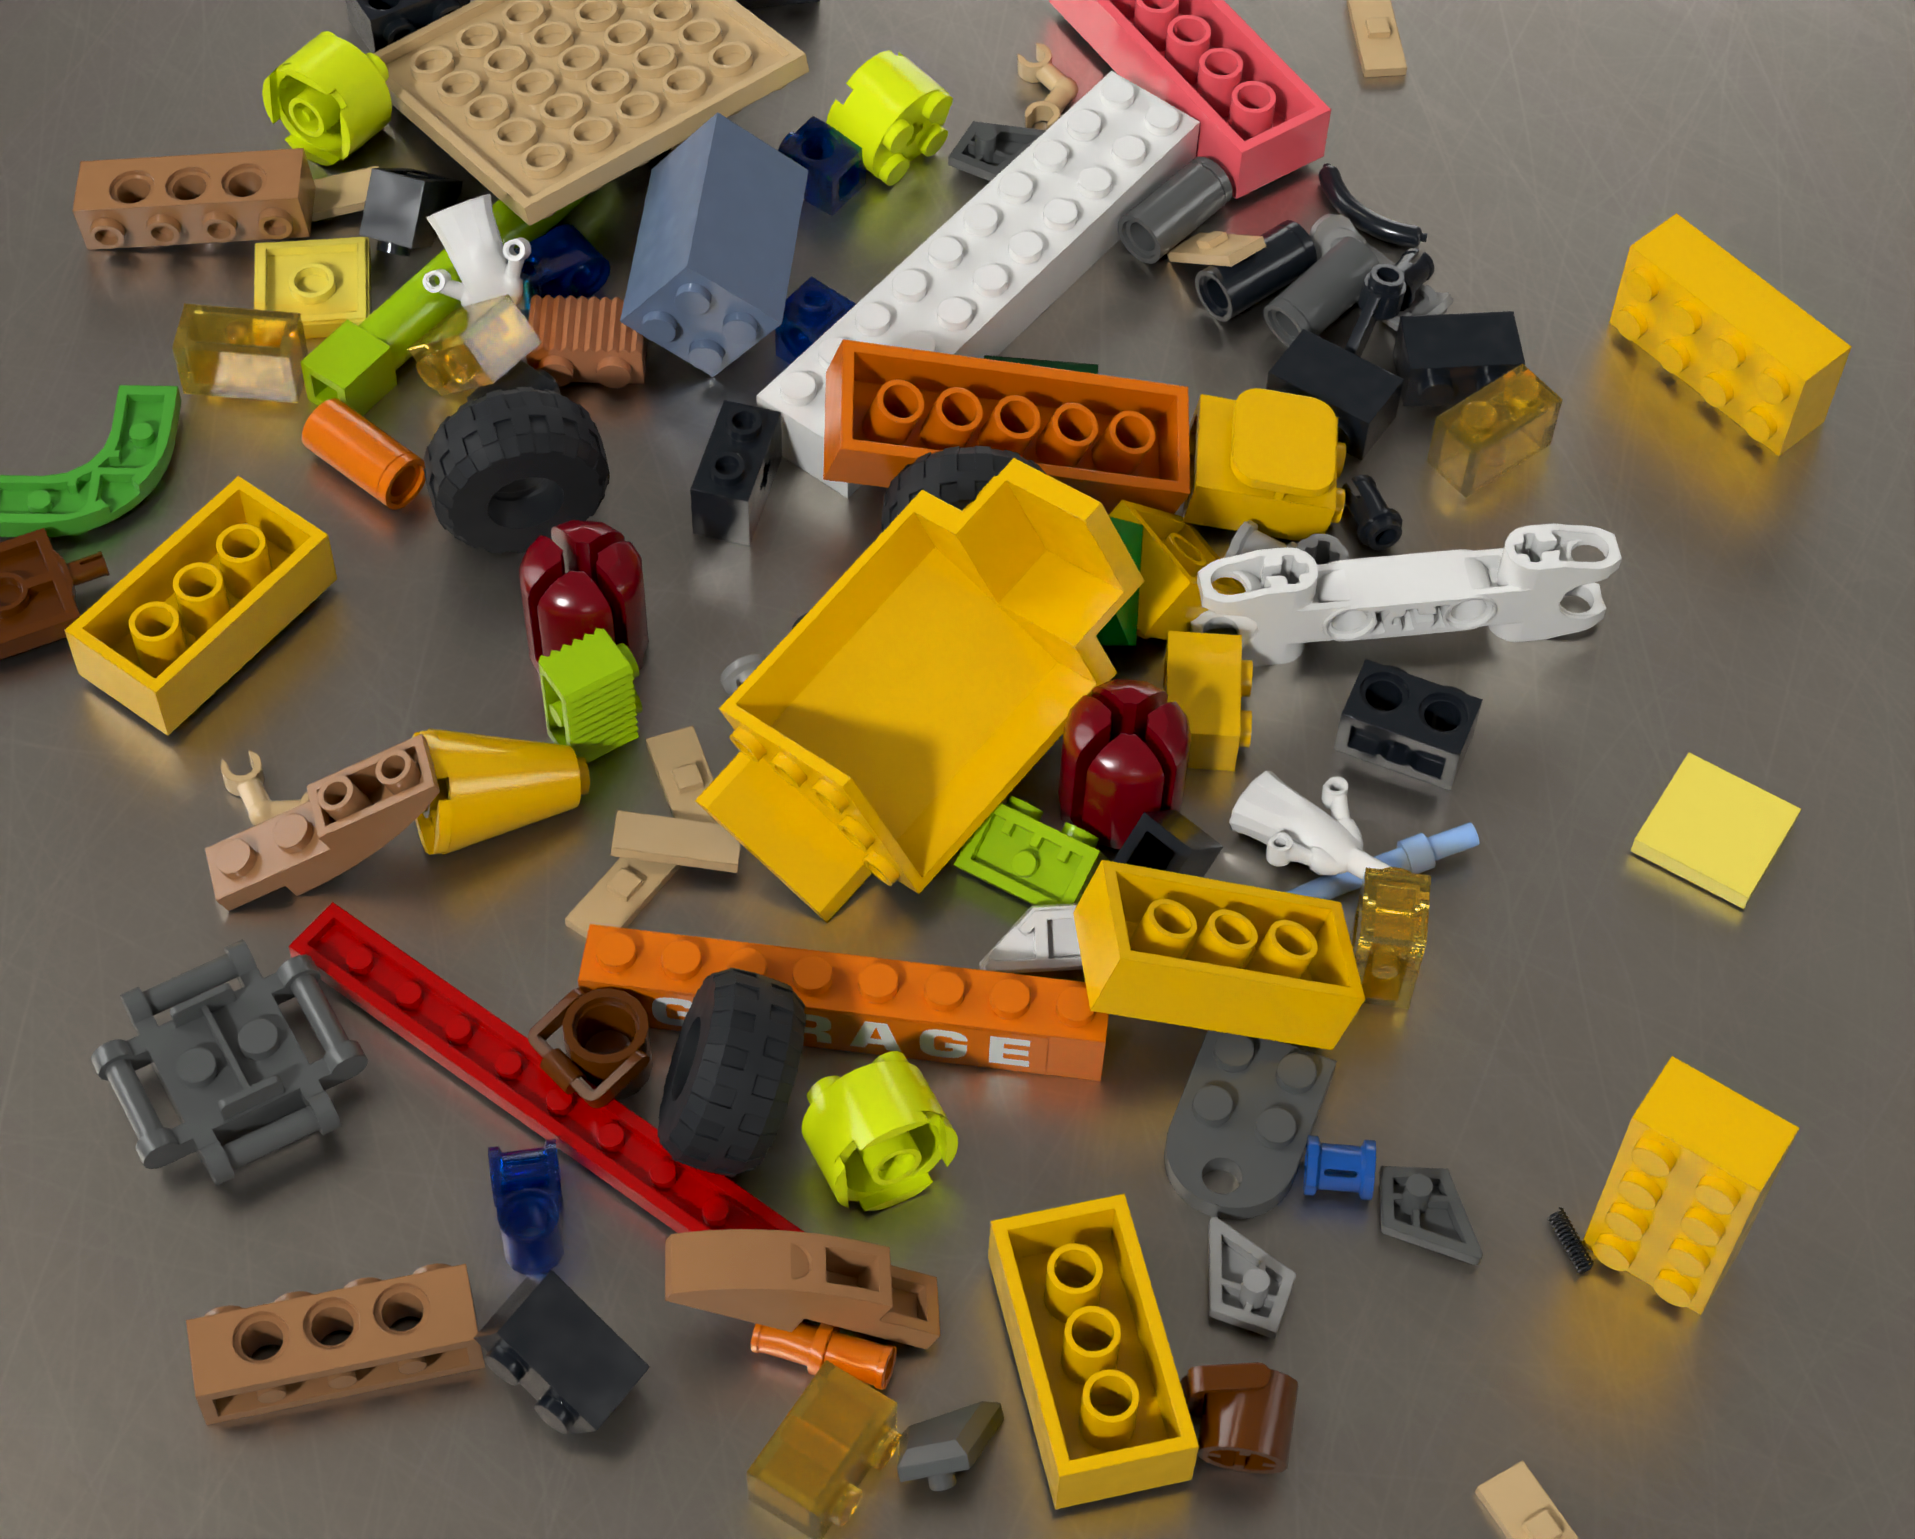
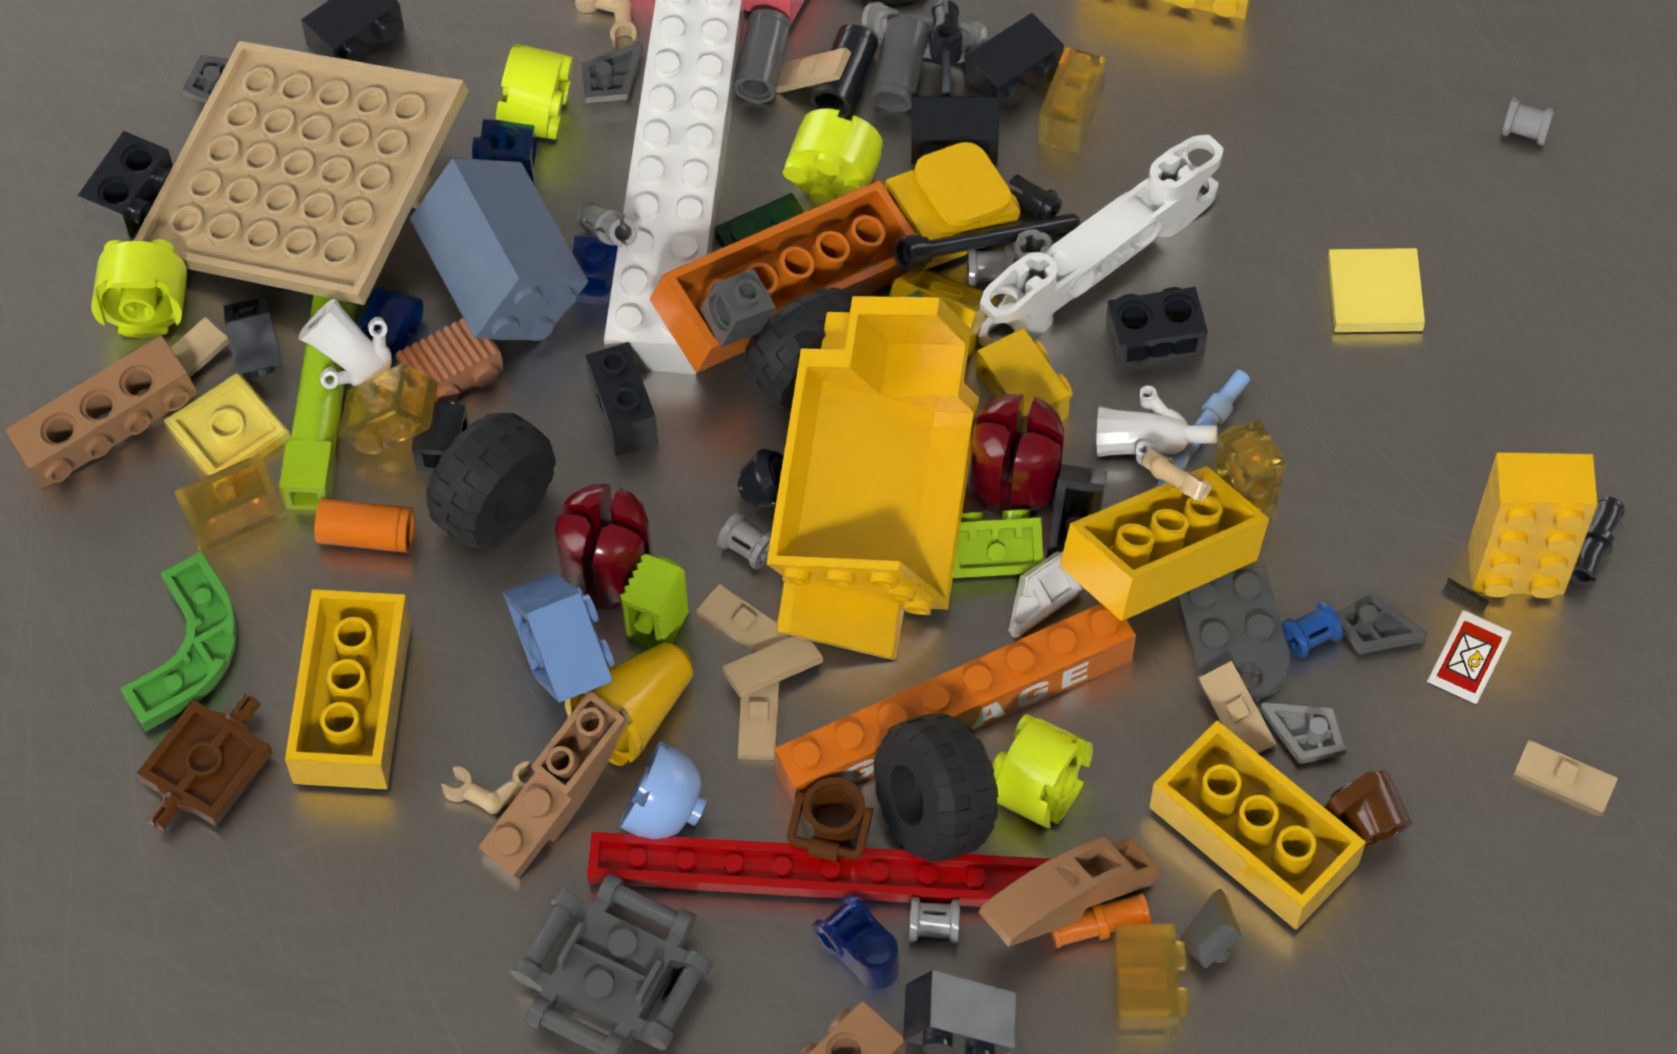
camera: 30 degrees left, 5 degrees up
none -> medium blue brick [502,572,615,703]
none -> light grey pin [576,202,637,247]
none -> light blue cylinder [619,741,707,839]
none -> dark grey brick [700,269,776,347]
none -> neon yellow brick [783,109,883,207]
none -> black piece [894,213,1080,272]
none -> light grey bush [909,897,960,944]
none -> tan arm [1141,447,1213,502]
none -> tan piece [1198,661,1276,754]
none -> sticker [1427,610,1512,704]
none -> black pin [1570,496,1625,585]

